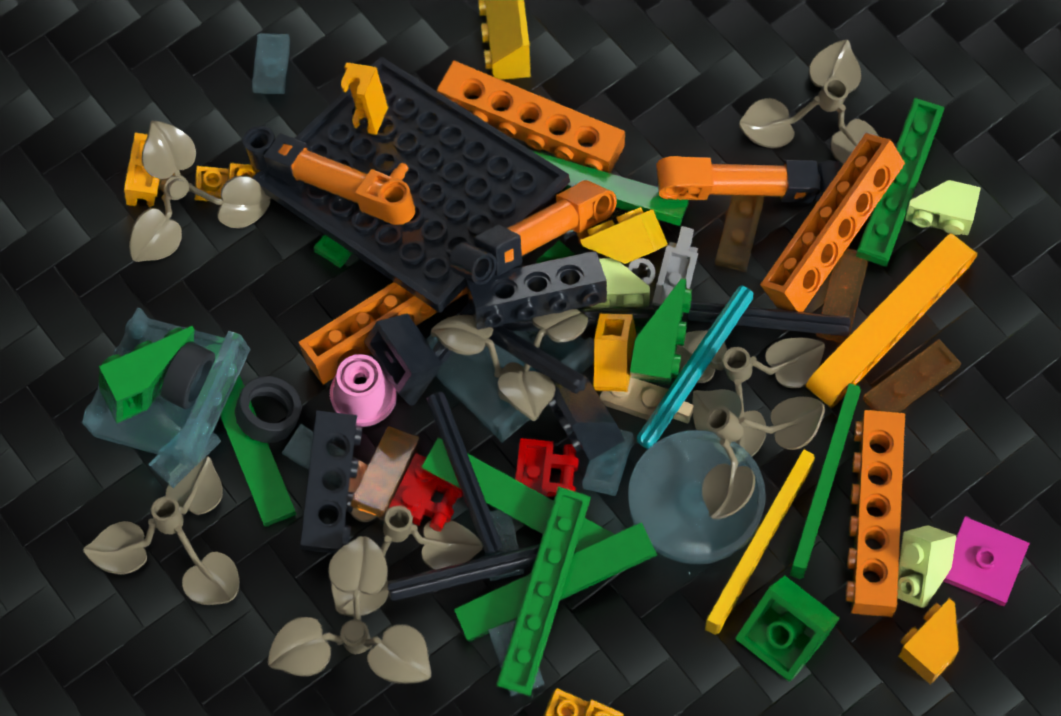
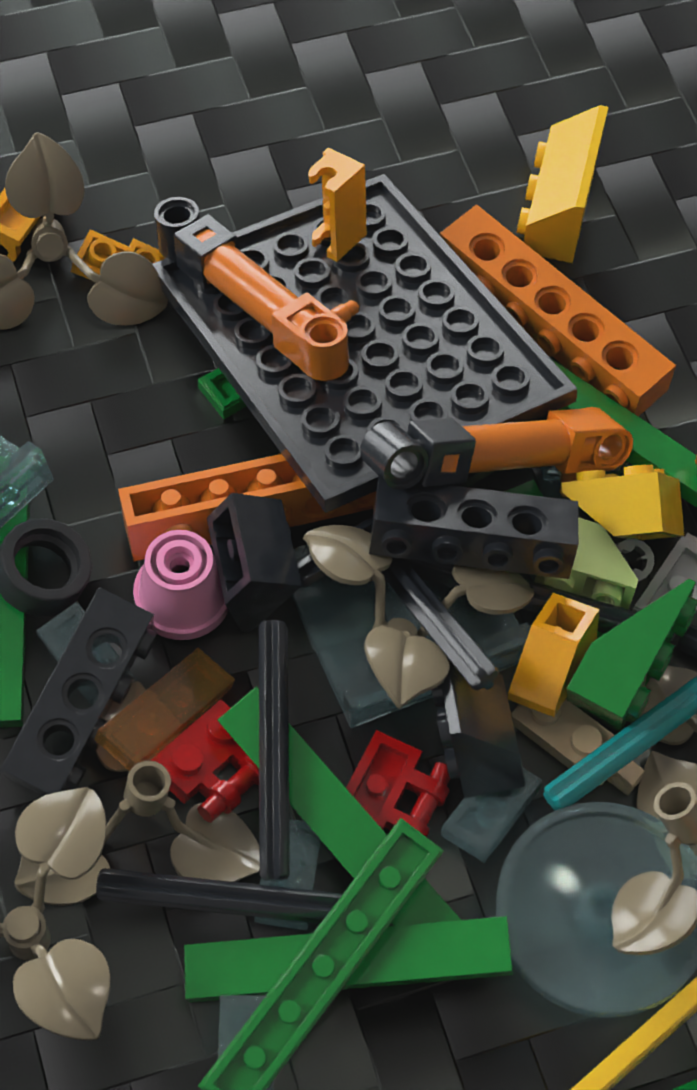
camera: 15 degrees right, 5 degrees down
clear light blue plate [252,33,290,94] -> none

